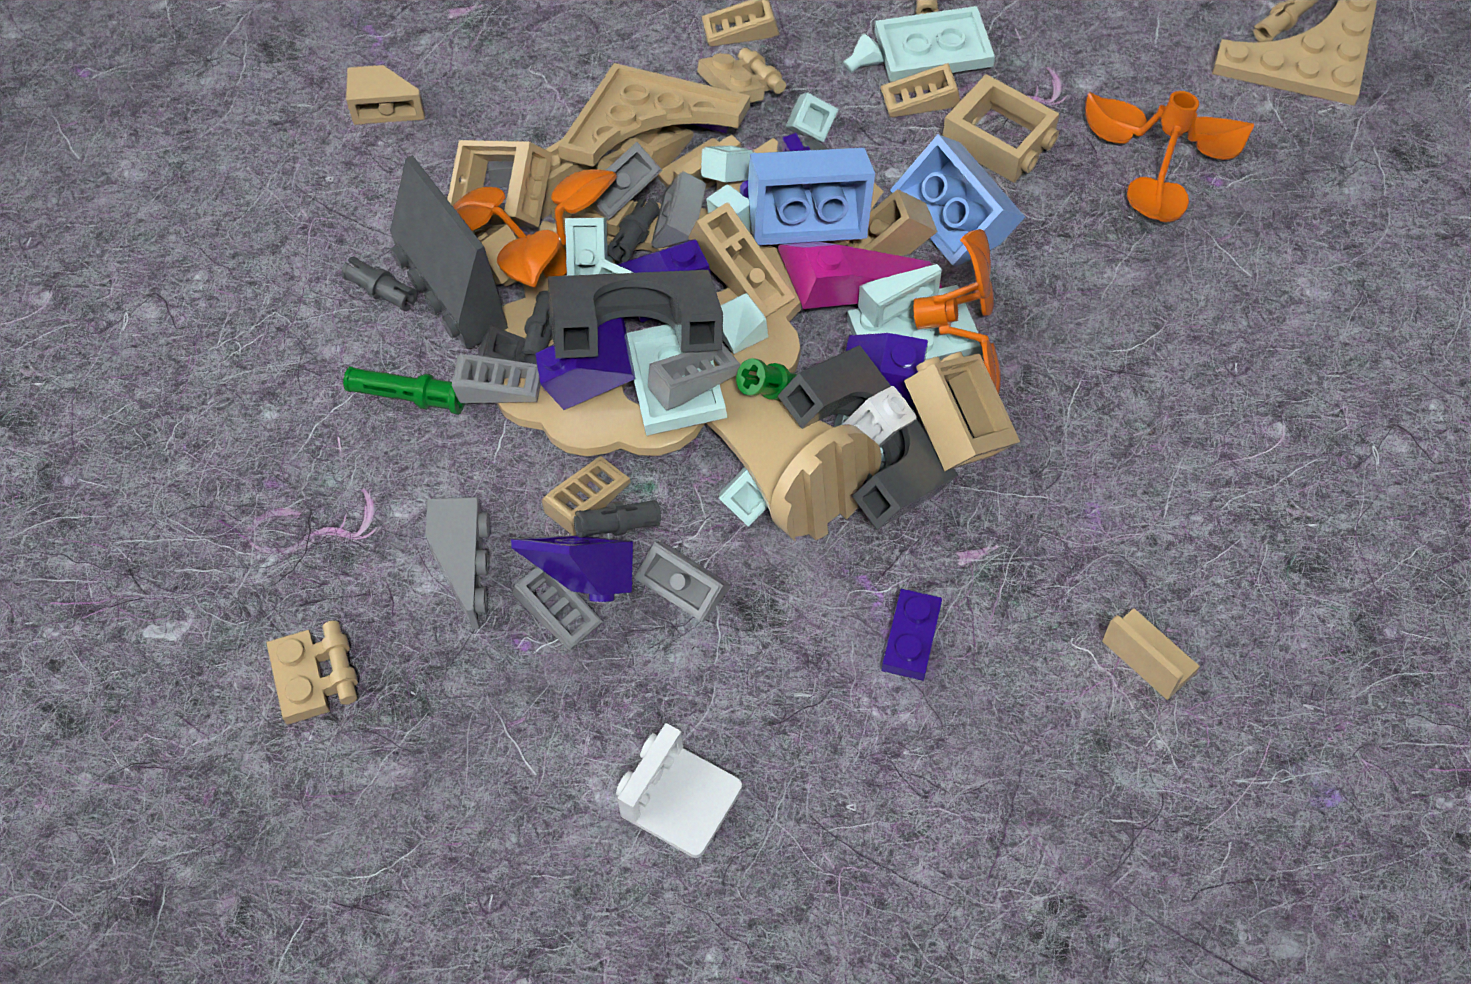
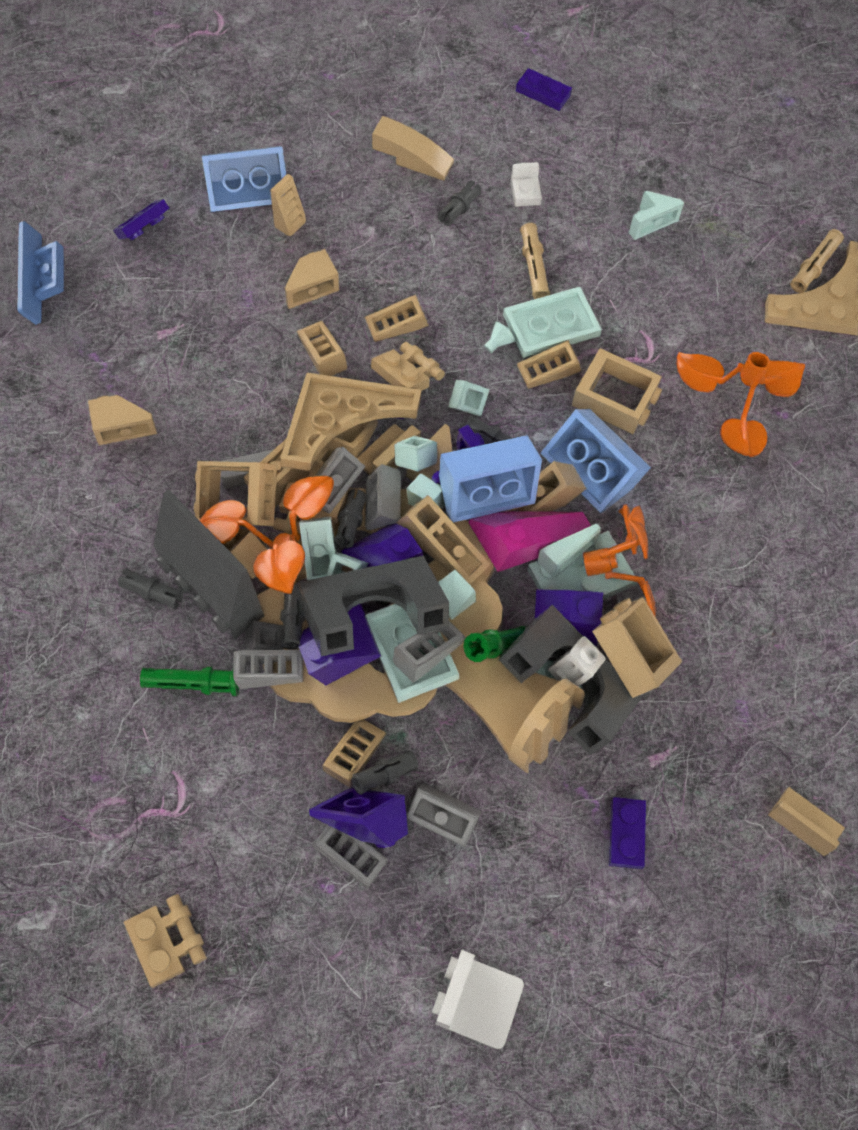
camera: 15 degrees left, 5 degrees up
light grey slope [425,497,490,629] -> none
light aqua slope [719,467,768,527] -> none
none -> tan slope [297,321,347,376]

